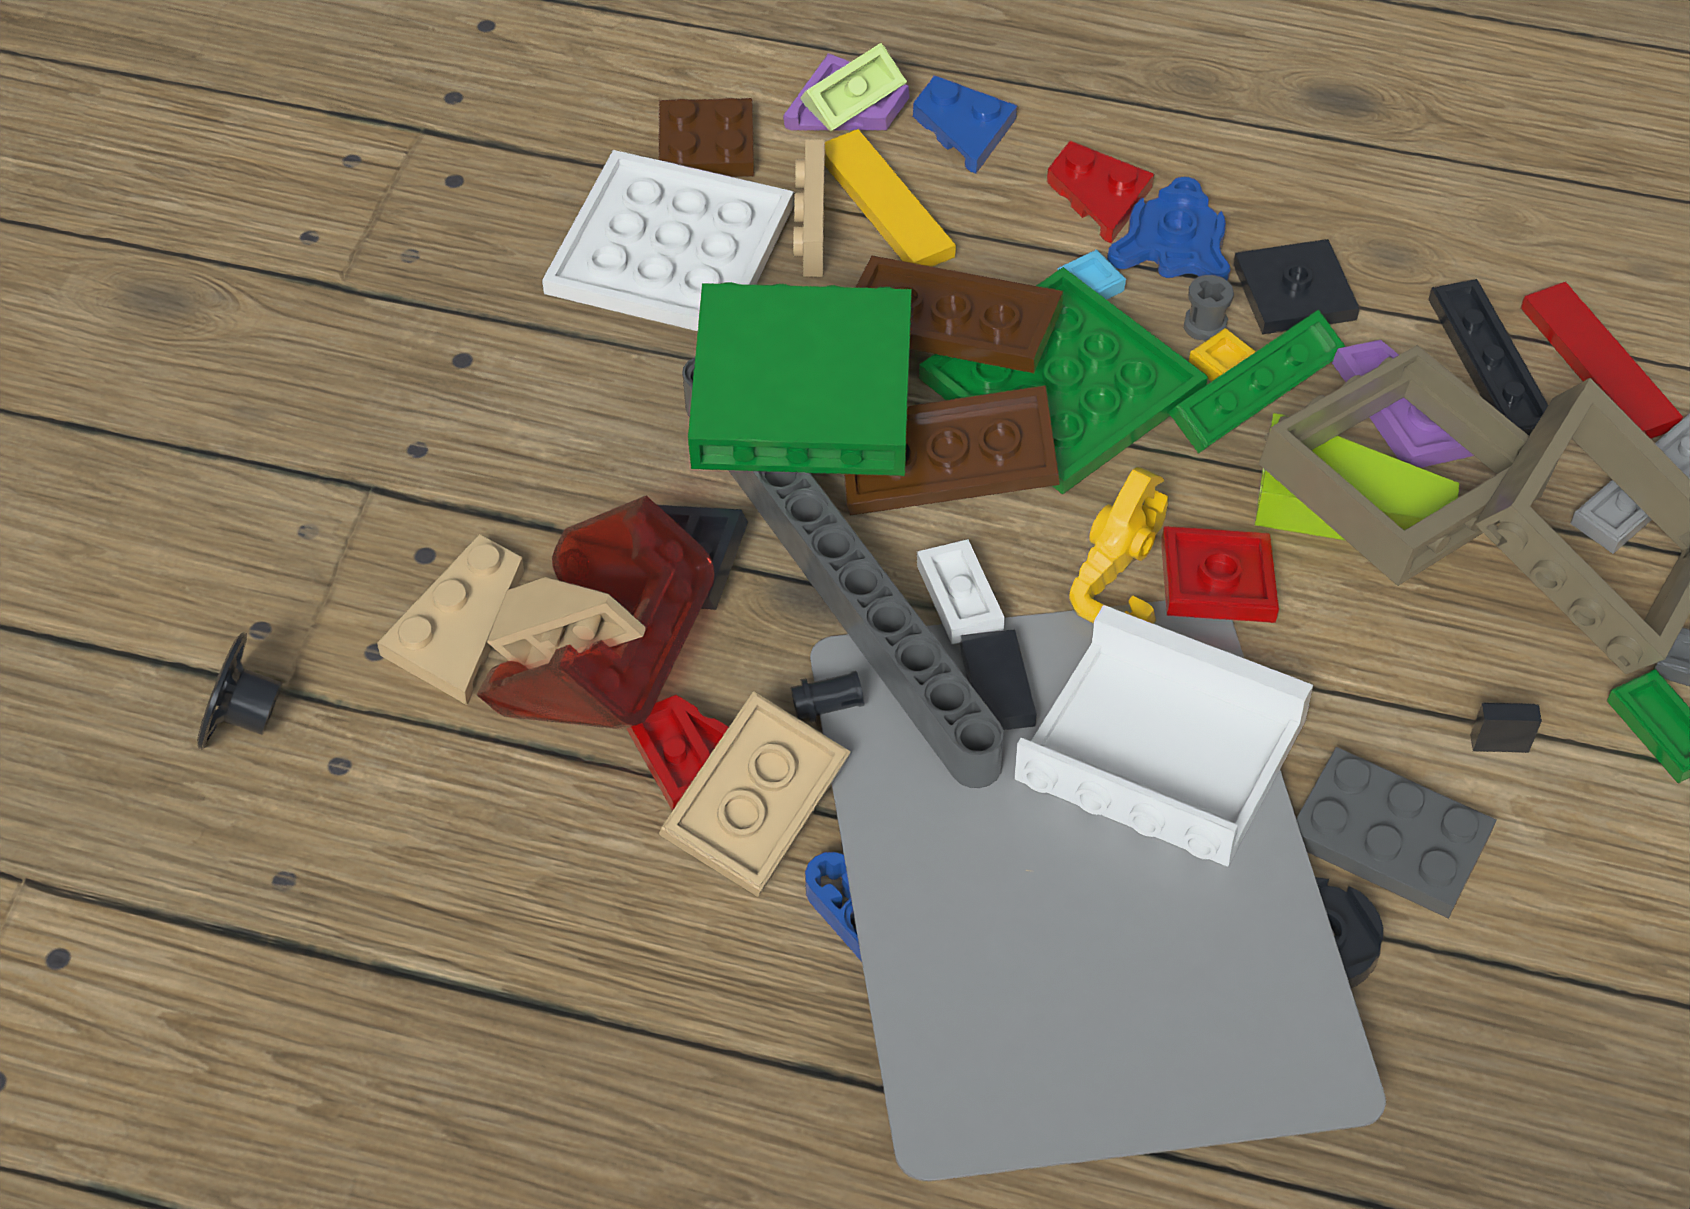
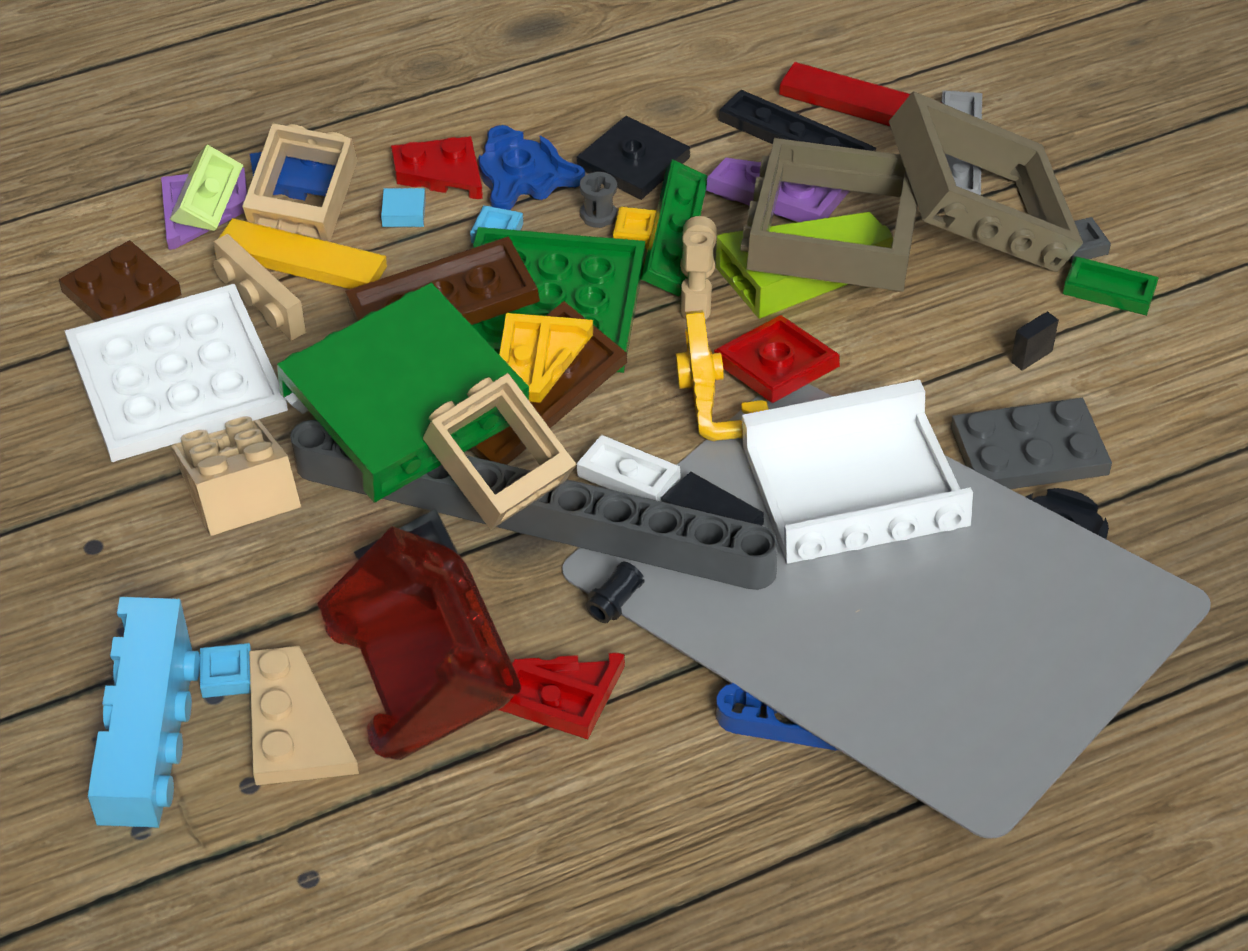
camera: 40 degrees left, 5 degrees down
black wheel [197,632,283,750] -> none
tan slope [487,577,646,674] -> none
tan tile [659,691,851,897] -> none
none -> medium azure wedge [88,597,200,828]
none -> tan slope [171,416,301,536]
none -> medium azure tile [200,643,251,698]
none -> tan window [242,123,358,242]
none -> medium azure tile [381,188,426,227]
none -> tan window [423,373,577,530]
none -> yellow wing [499,313,593,403]
none -> tan bar [680,216,717,319]

